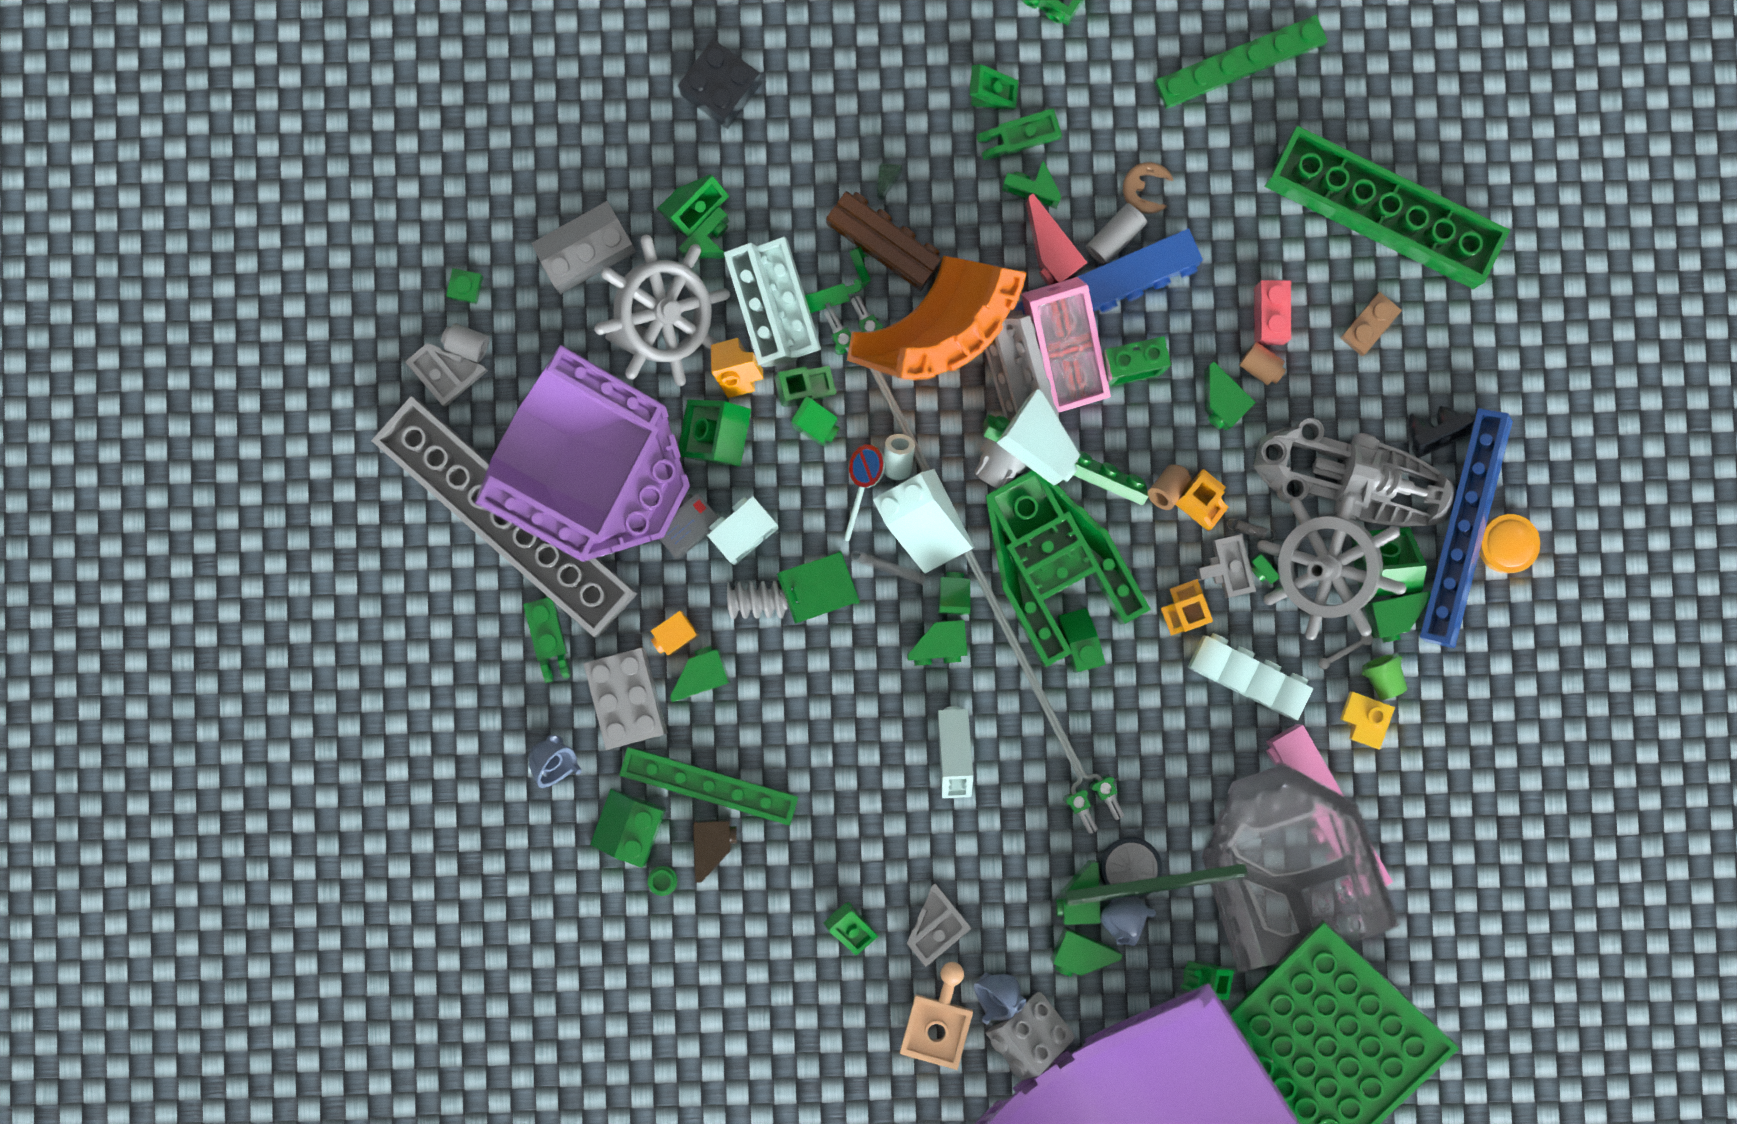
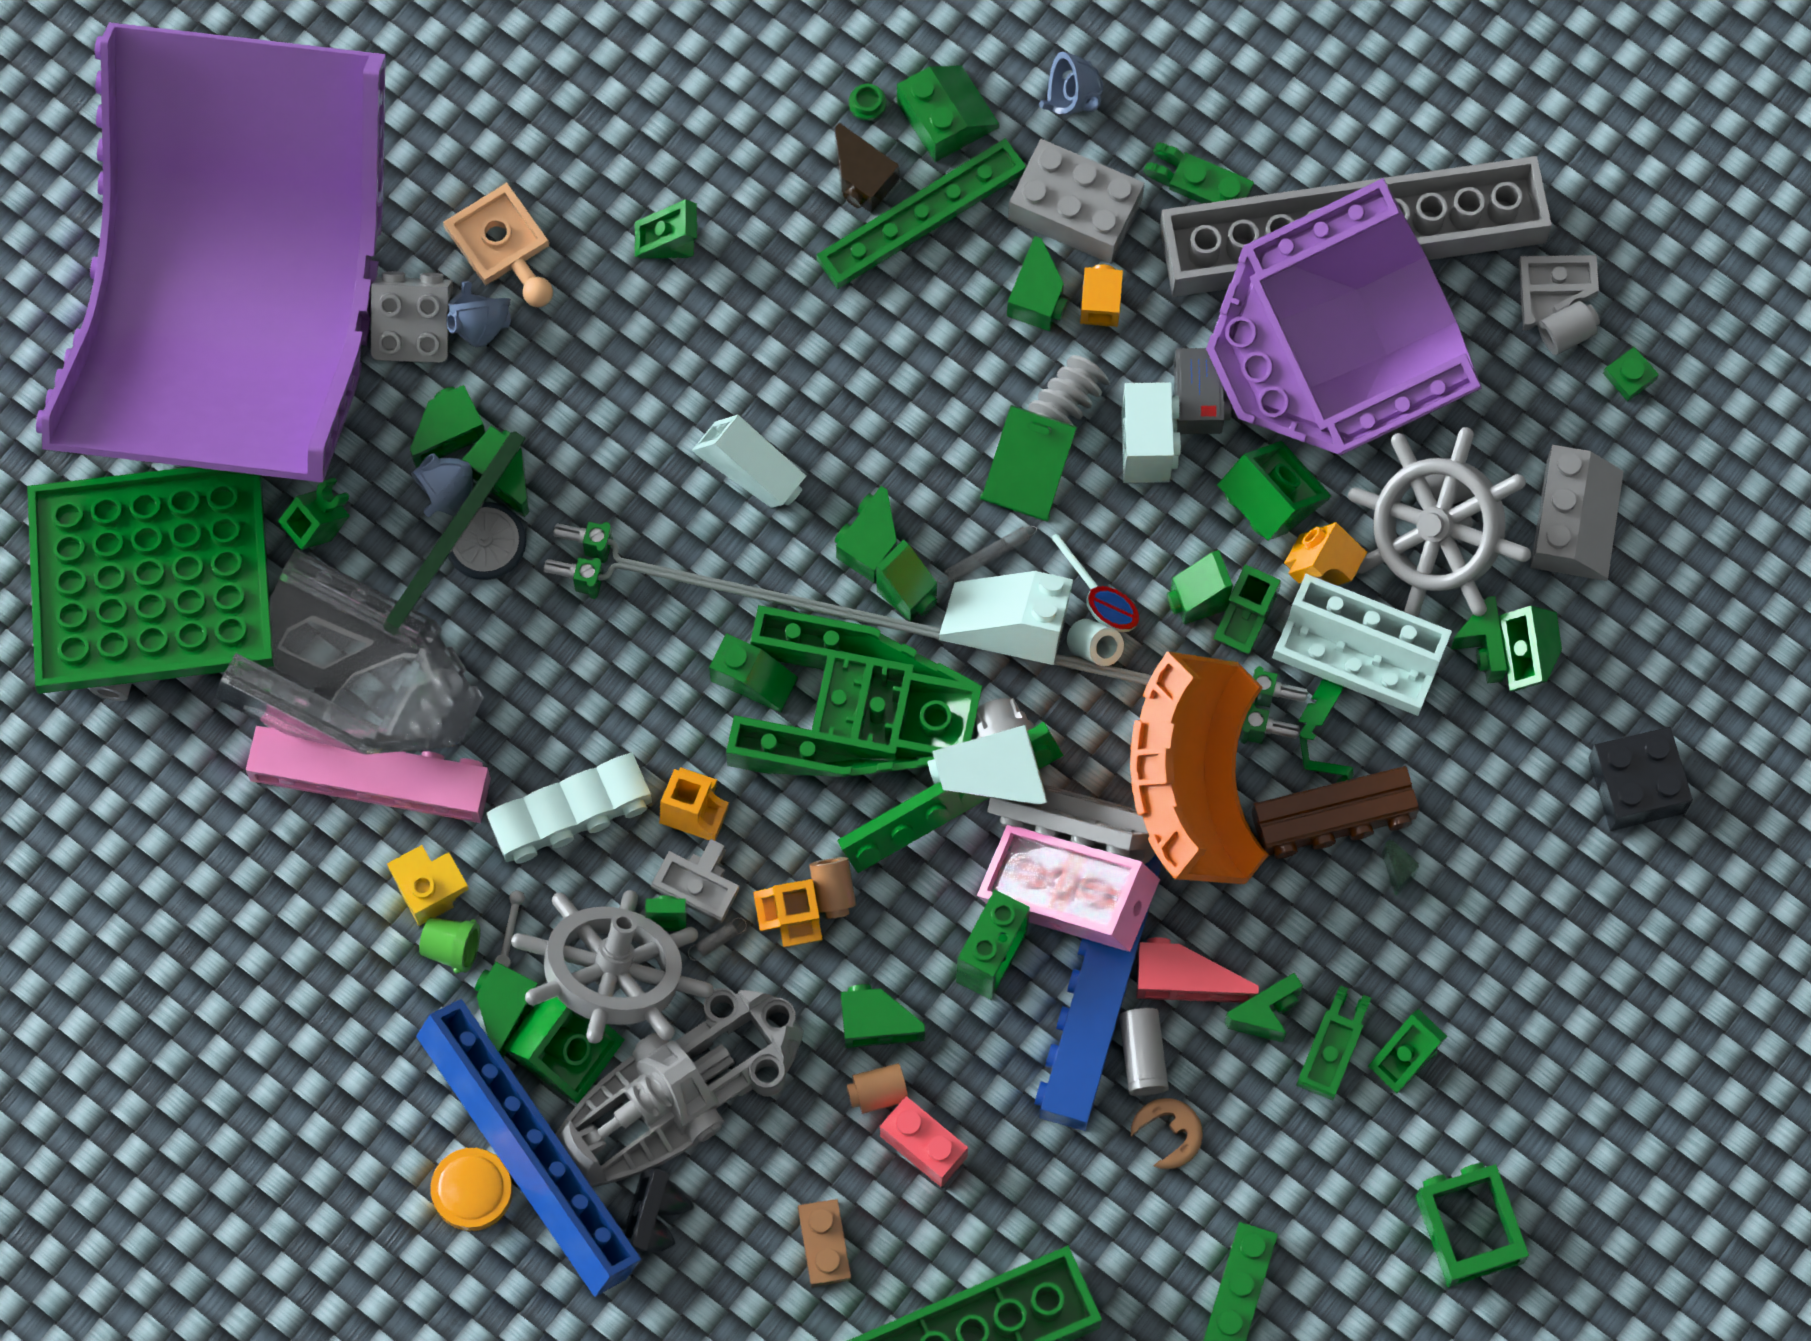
camera: 130 degrees right, 15 degrees down
light grey wing [907,883,972,967] -> none

